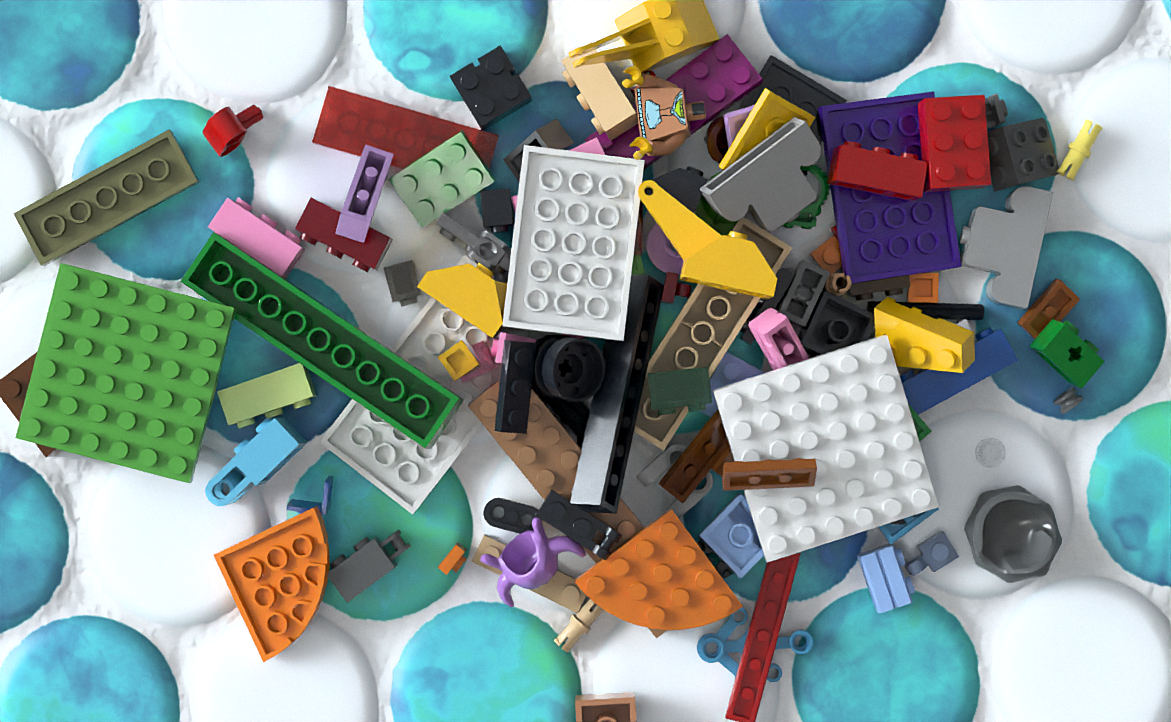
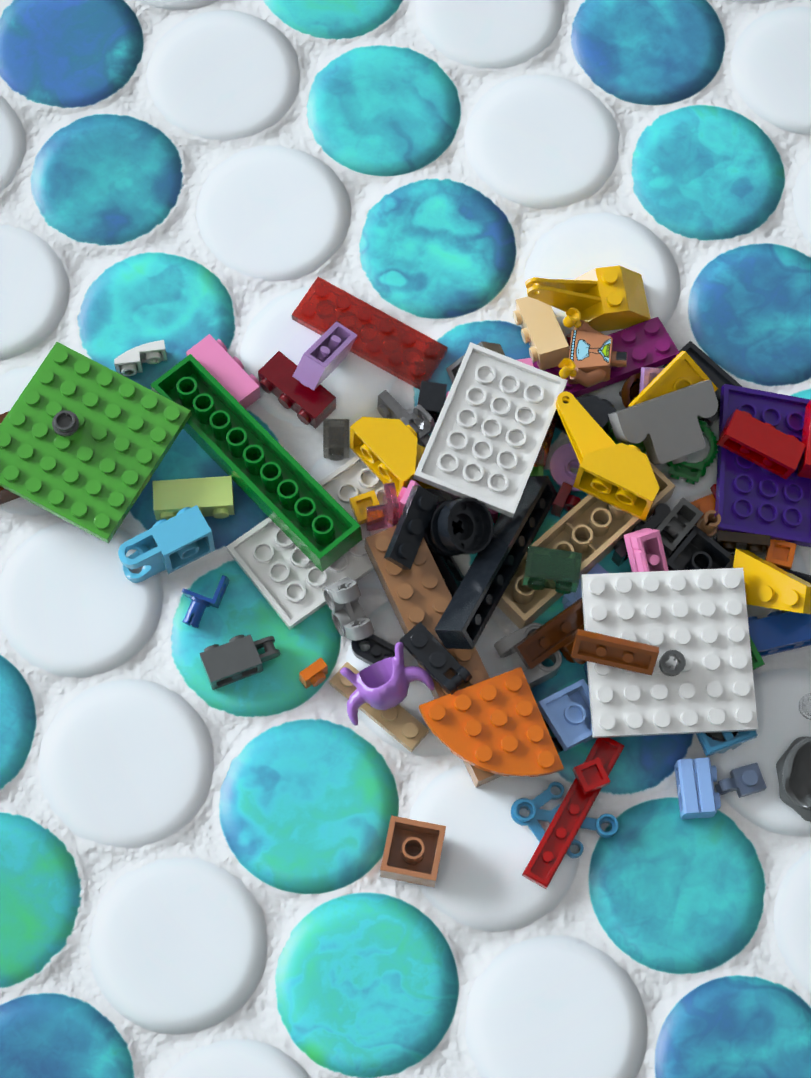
camera: 15 degrees right, 20 degrees down
olive plate [13,129,199,266] -> none
red beam [202,105,263,157] -> none
orange plate [213,506,330,662] -> none
plate [388,130,496,228] -> none
black piece [450,45,532,131] -> none
tan pin [554,599,604,653] -> none
none -> dark grey plate [52,410,79,437]
none -> white slope [114,340,167,376]
none -> light grey piece [322,577,375,641]
none -> red plate [573,757,611,795]
none -> dark grey bush [659,650,686,676]

